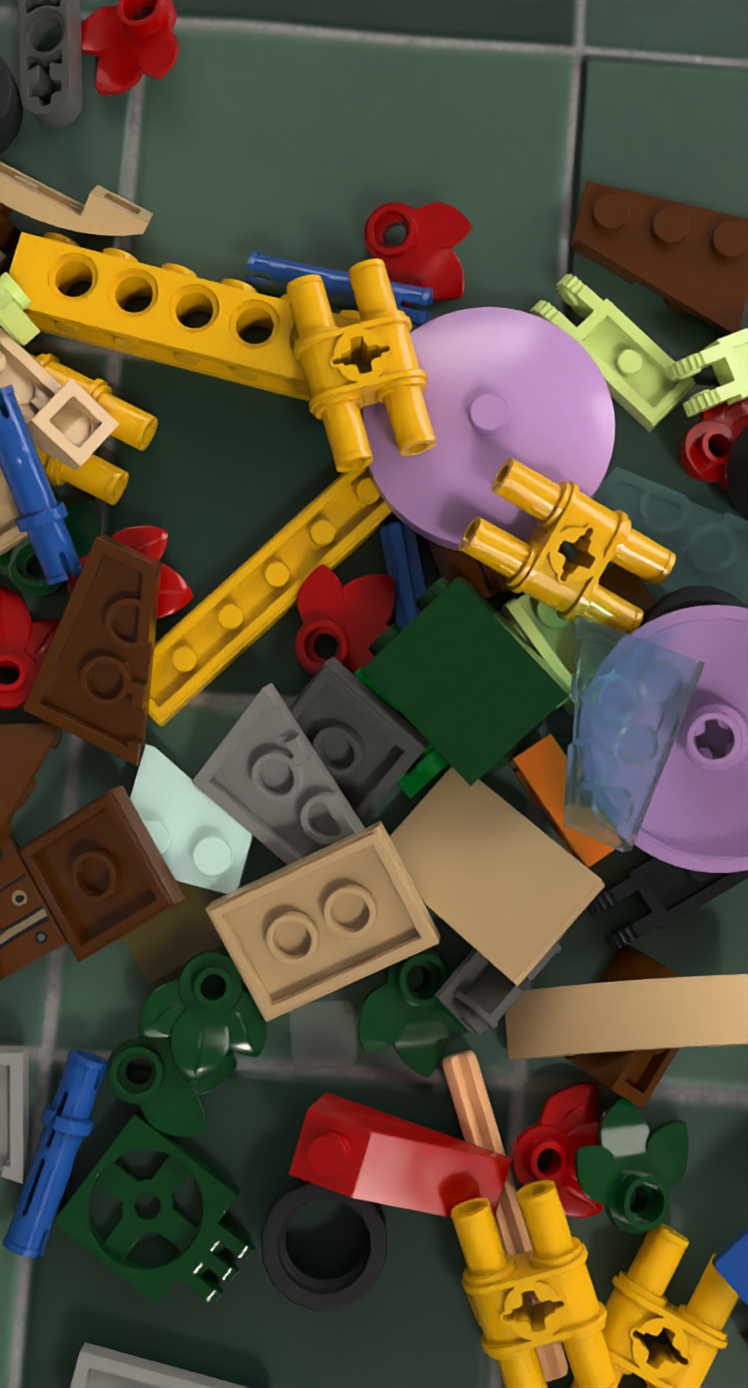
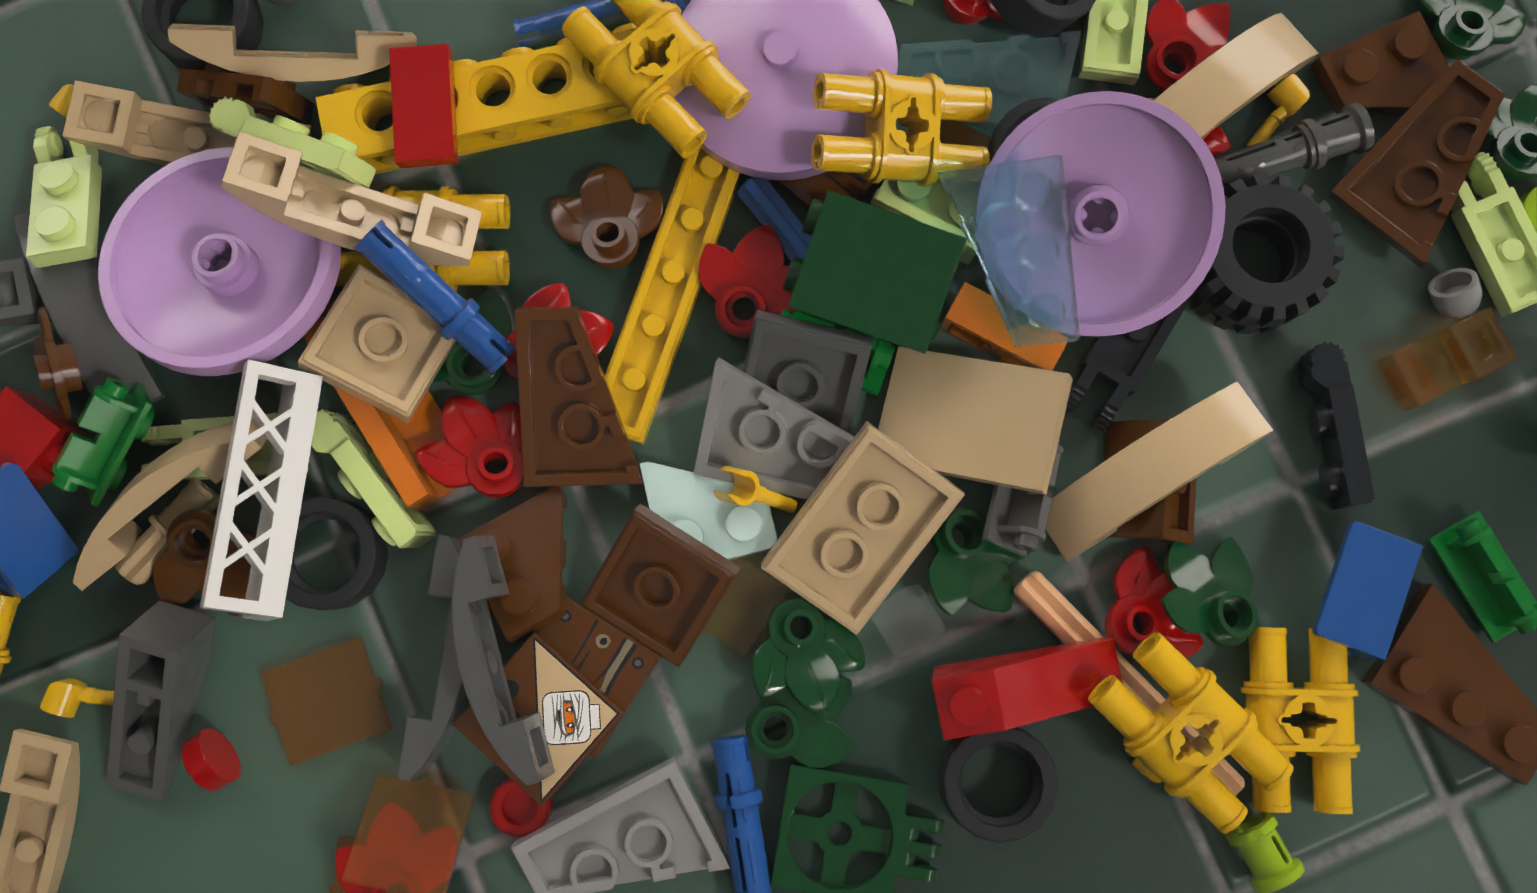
camera: 25 degrees left, 0 degrees up
none -> red tile [389,44,459,168]
none -> reddish brown plate [550,164,664,270]
none -> yellow hand [713,466,797,513]

